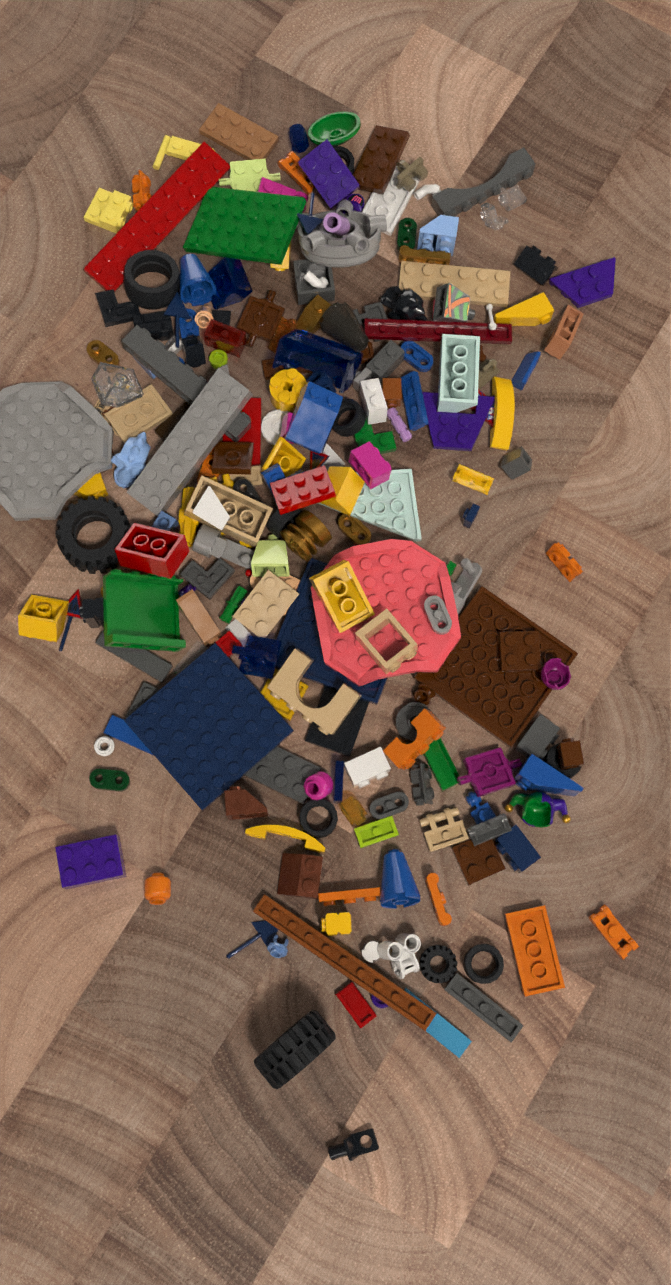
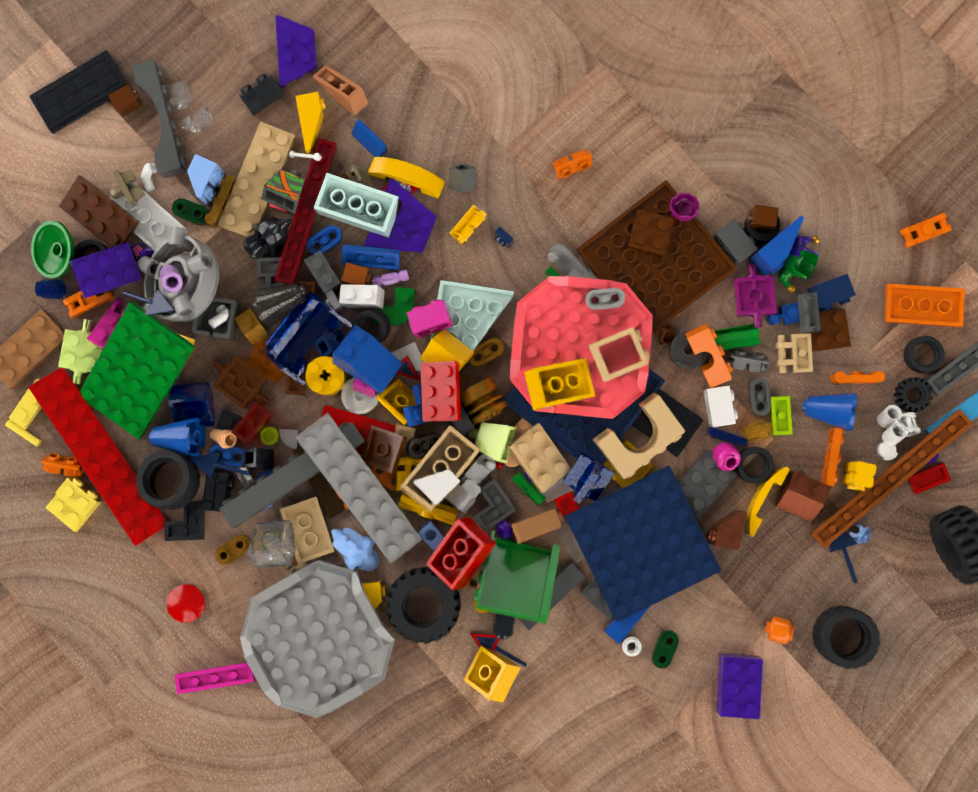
camera: 65 degrees left, 10 degrees up
none -> black piece [29,50,128,134]
none -> reddish brown brick [108,85,142,117]
none -> red dish [166,584,206,623]
none -> black tyre [812,606,880,669]

